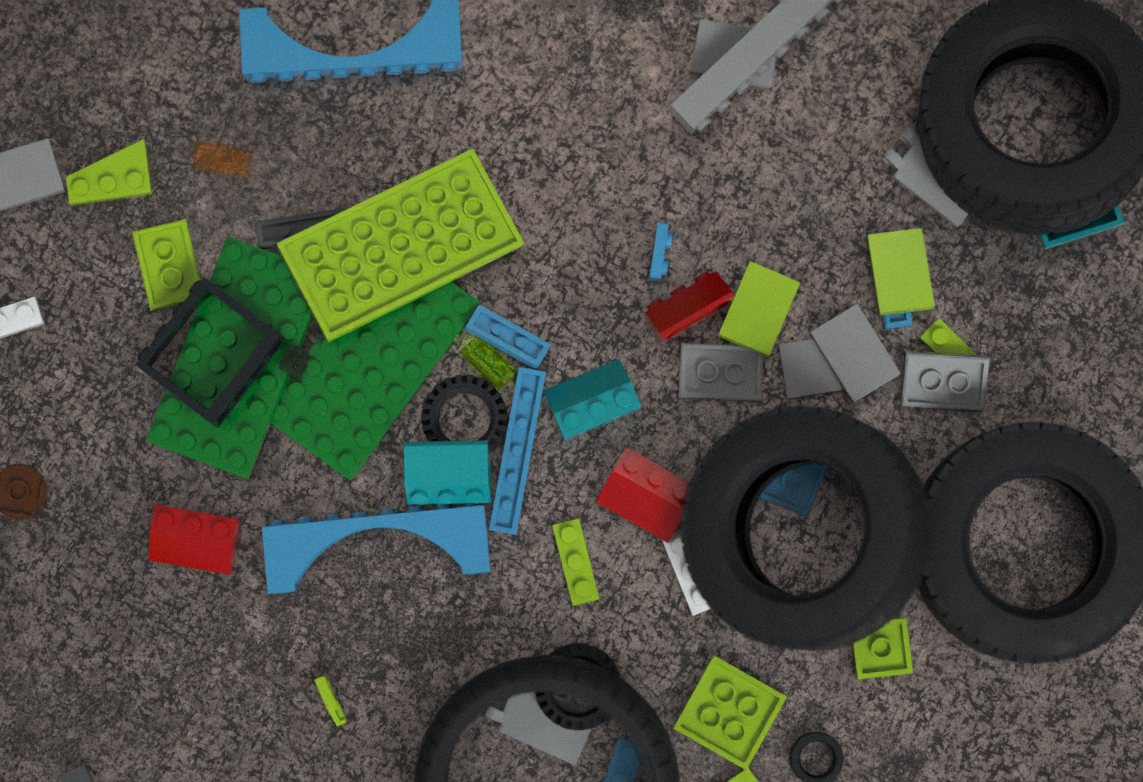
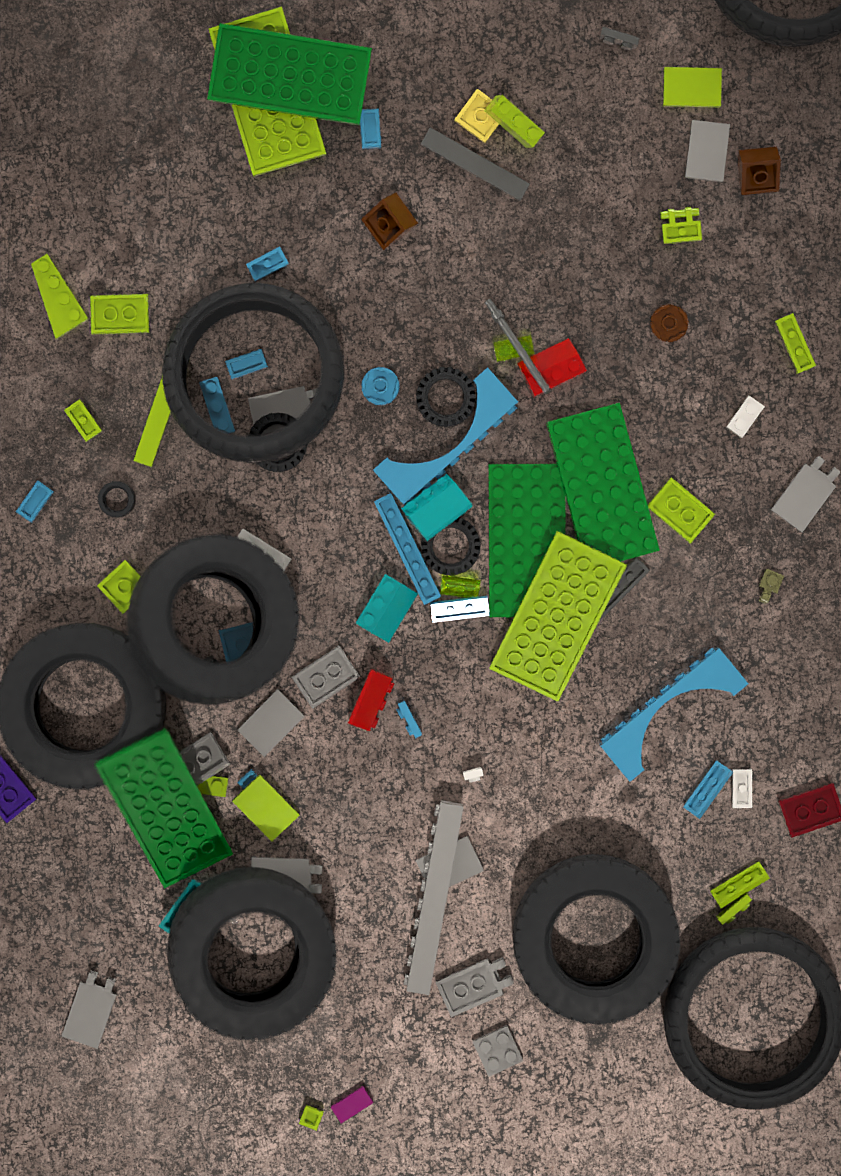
camera: 145 degrees right, 5 degrees up
lime wing [66,139,153,205] -> none
black window [135,277,286,428] -> none
clear orange tile [192,141,252,179] -> none
clear smoke plate [278,343,311,381] -> none
lime tile [314,675,347,727] -> none
lime plate [552,519,599,606] -> none
red slope [595,447,691,543] -> none
lime plate [673,655,787,770] -> none
lime tile [718,261,800,358] -> none
light grey tile [810,304,901,403] -> none
none -> green plate [95,729,233,889]
none -> dark azure tile [361,367,399,405]
none -> black tyre [416,367,476,428]
none -> white plate [463,767,484,783]
none -> dark grey bar [485,299,551,394]
none -> clear neon green plate [493,335,535,362]
none -> olive plate [758,569,784,604]

